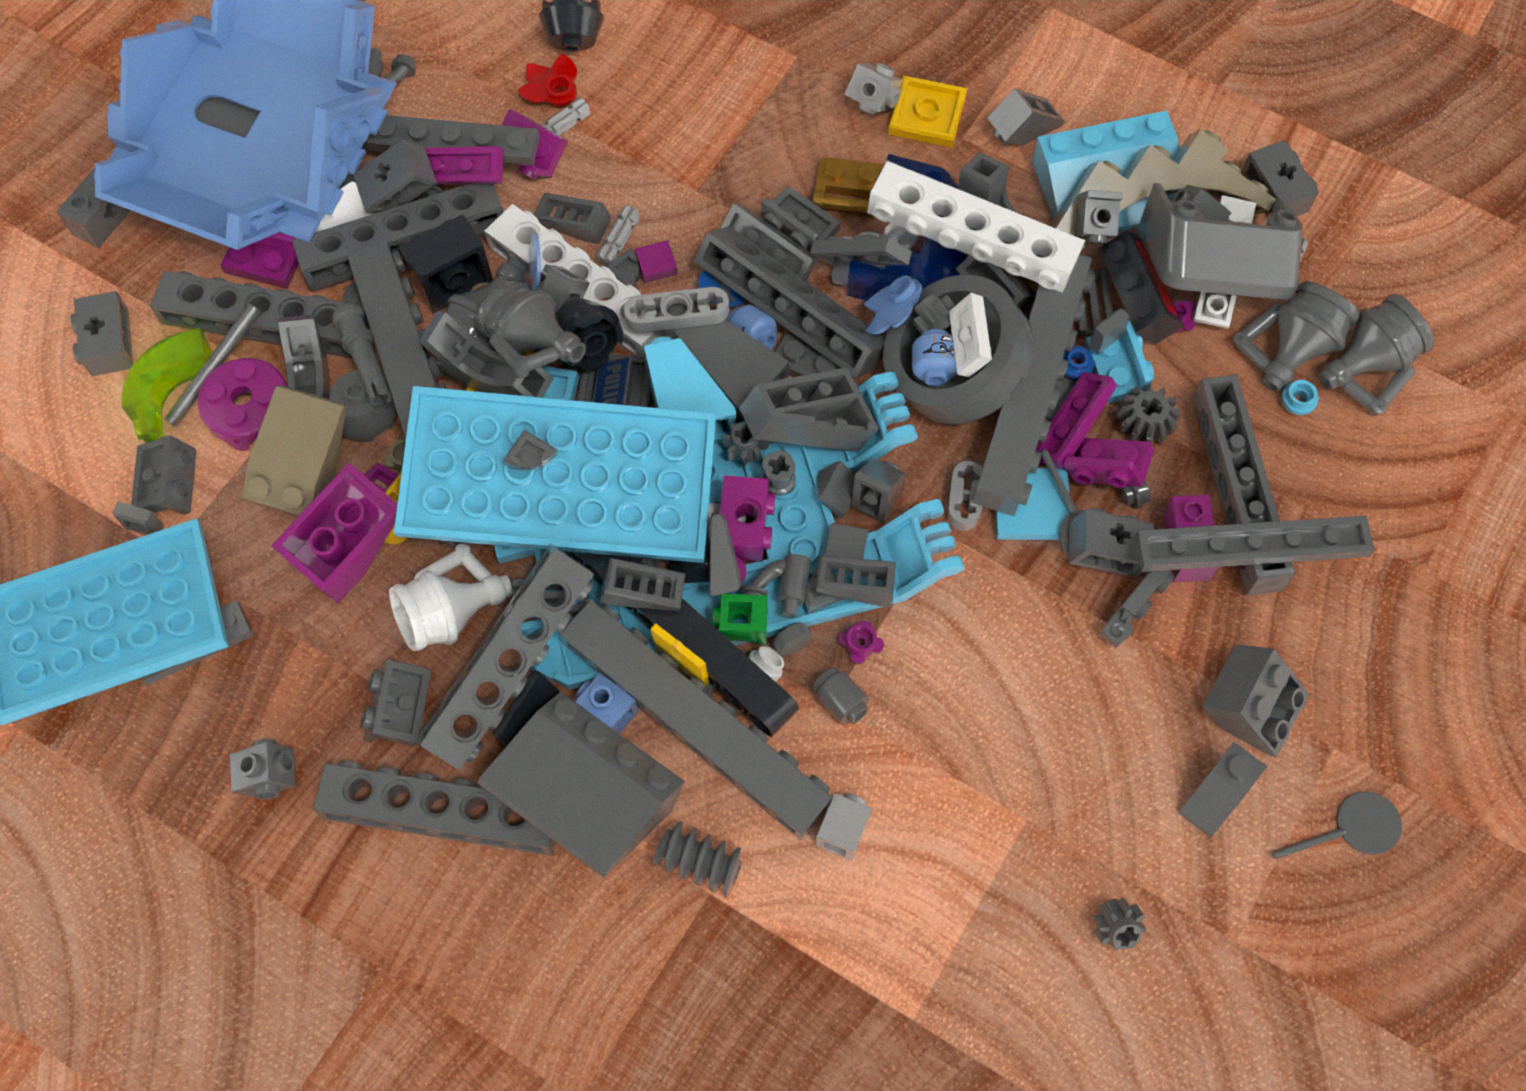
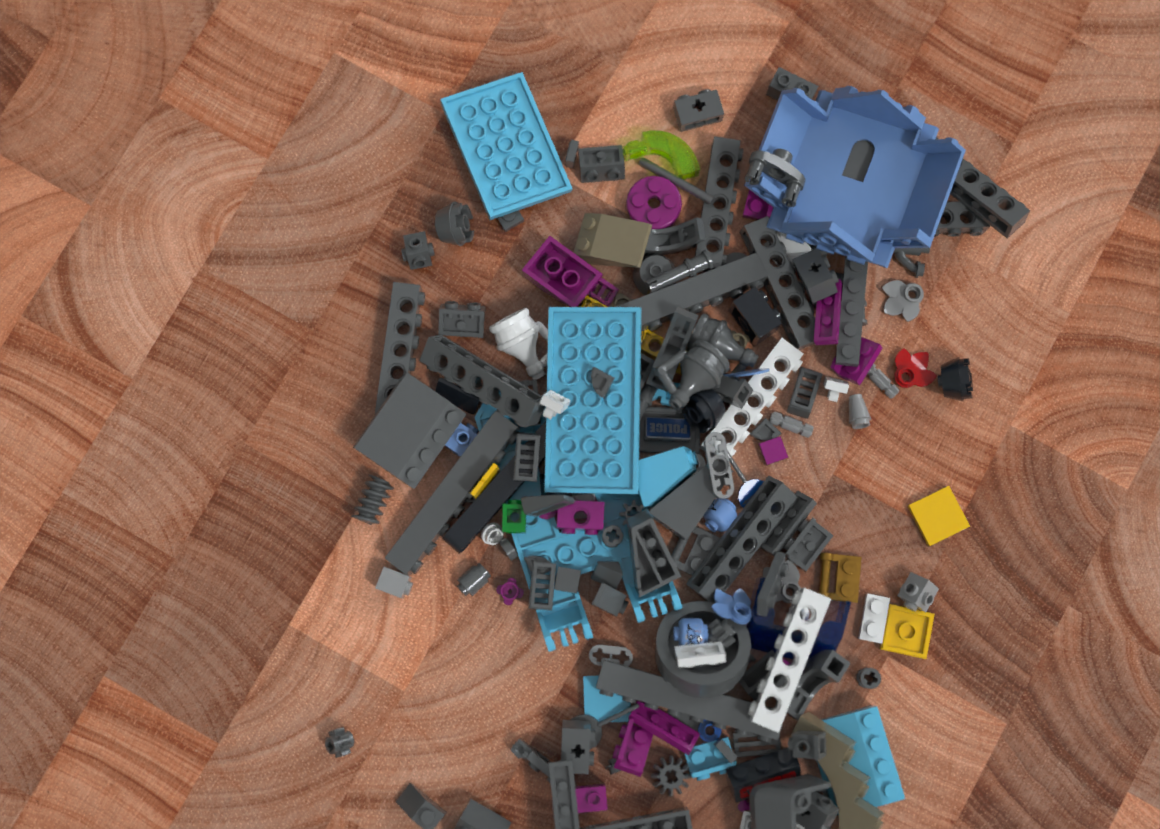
camera: 85 degrees right, 15 degrees up
dark grey plant [739,554,811,618] -> none
dark grey slope [988,88,1065,146] -> none
none -> dark grey cone [435,202,474,246]
none -> white tile [540,390,571,420]
none -> dark grey connector [745,149,806,207]
none -> white tile [823,376,849,402]
none -> light grey cone [849,394,871,429]
none -> dark grey bush [856,667,881,689]
none -> white plate [858,594,890,644]
none -> light grey plate [882,280,924,322]
none -> yellow tile [907,486,970,547]

